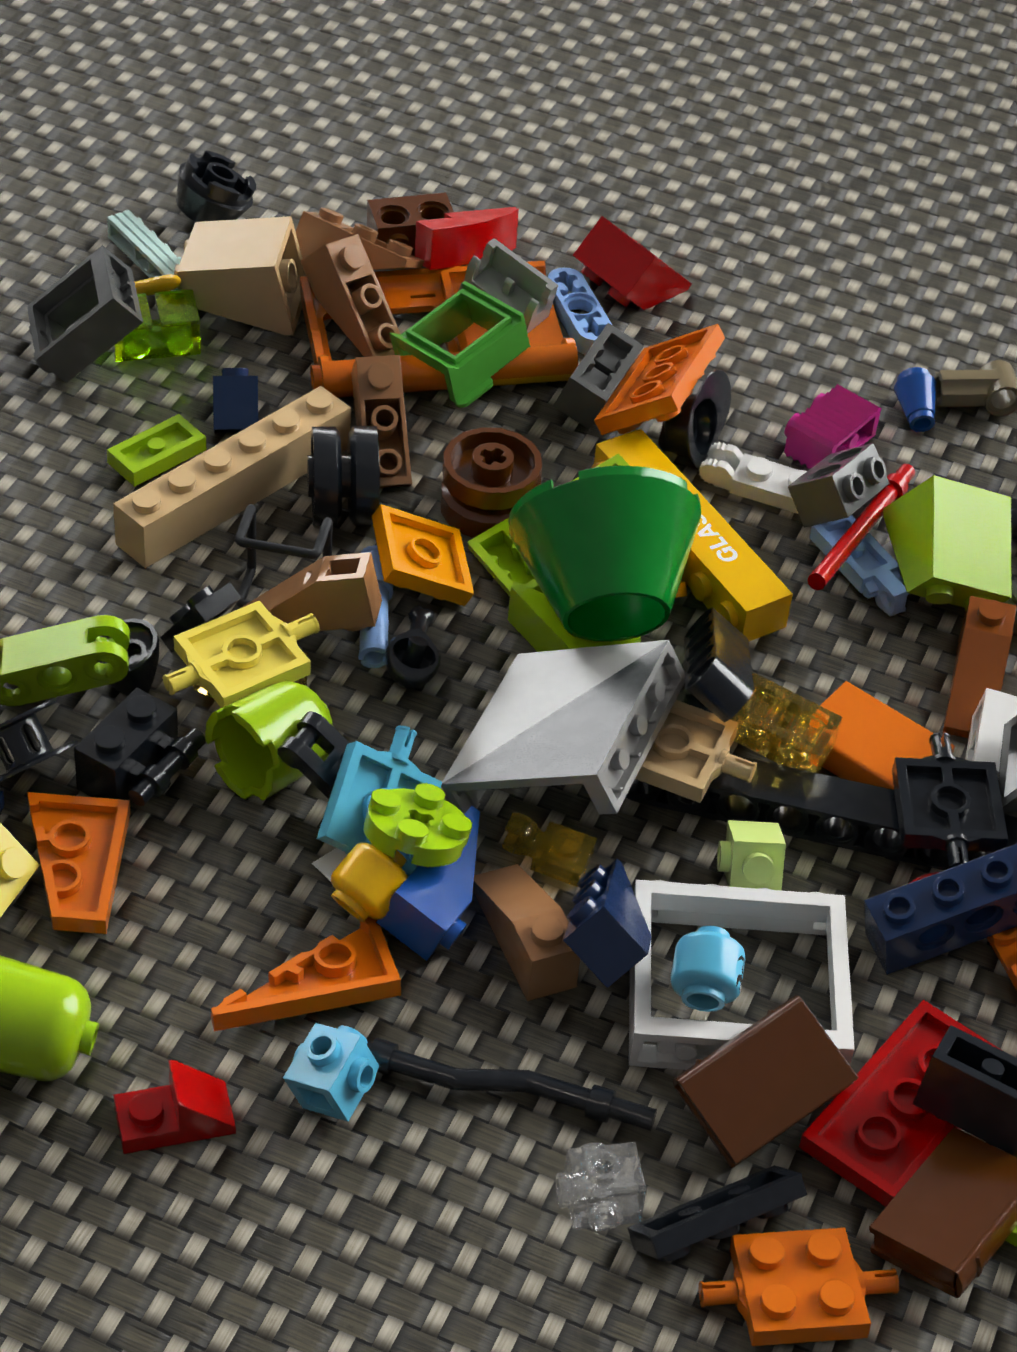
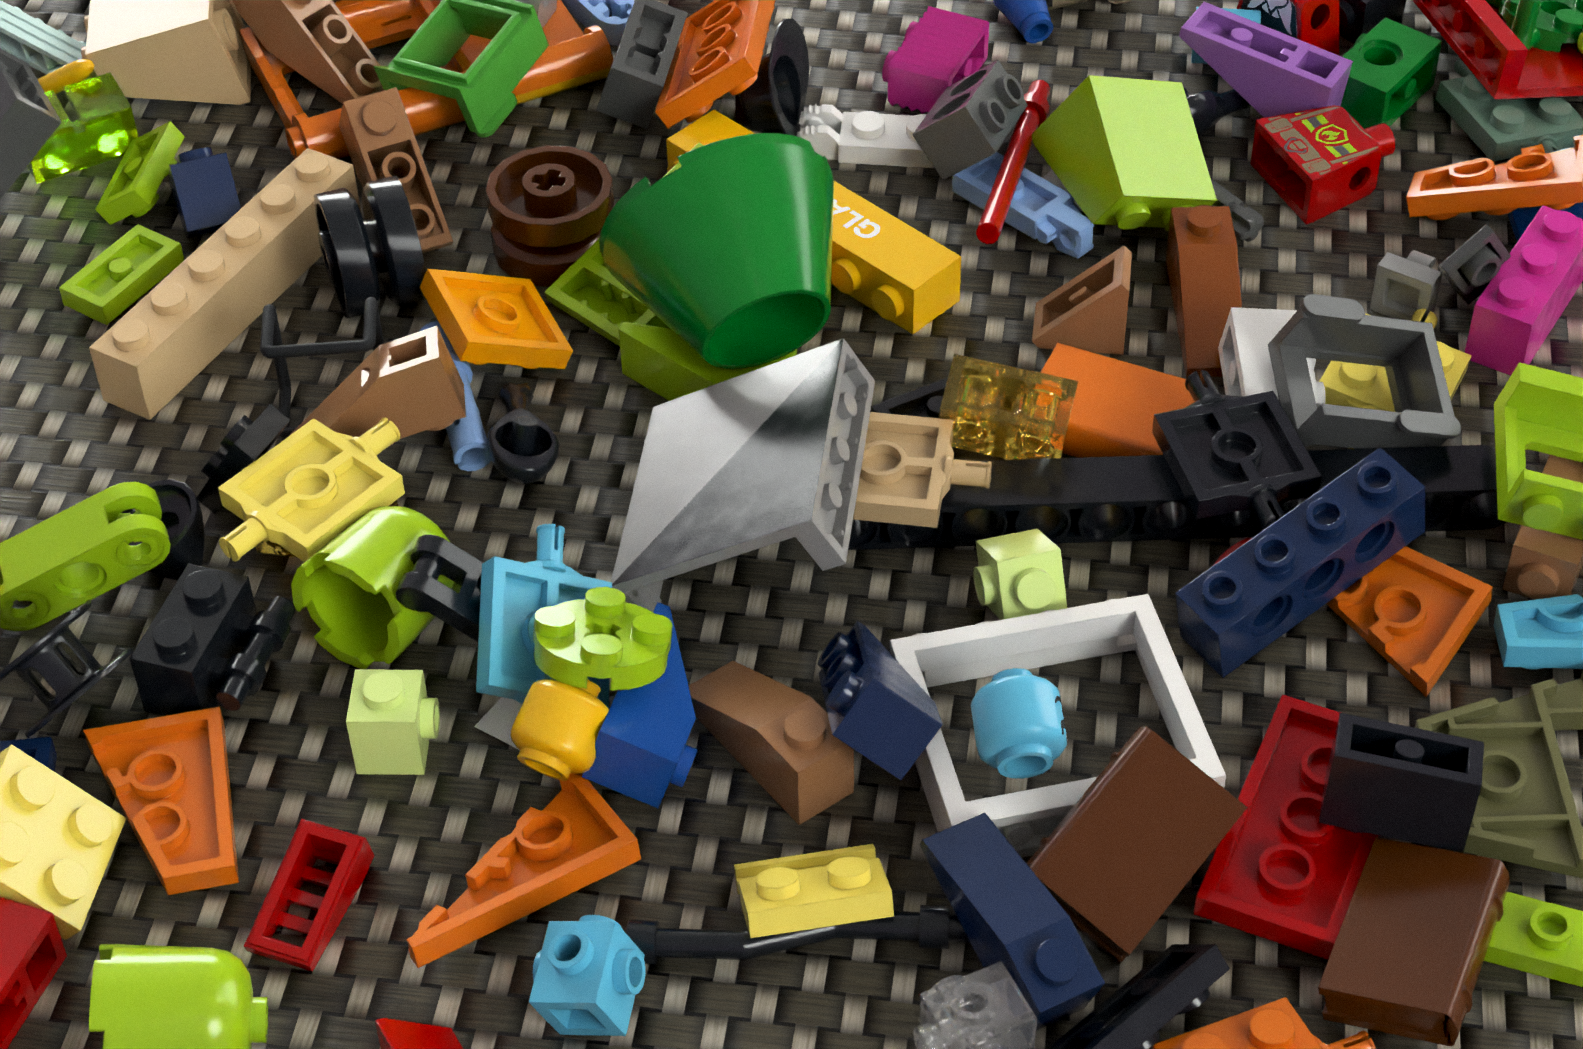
camera: 10 degrees left, 0 degrees up
clear yellow plate [502,813,597,887] -> none
black beam [684,607,754,723] -> none
none -> lime plate [95,121,185,225]
none -> red slope [244,819,375,972]
none -> yellowish green brick [346,669,440,775]
none -> light yellow plate [734,844,894,939]
none -> dark blue slope [919,813,1105,1038]
none -> medium nougat slope [1032,246,1132,355]

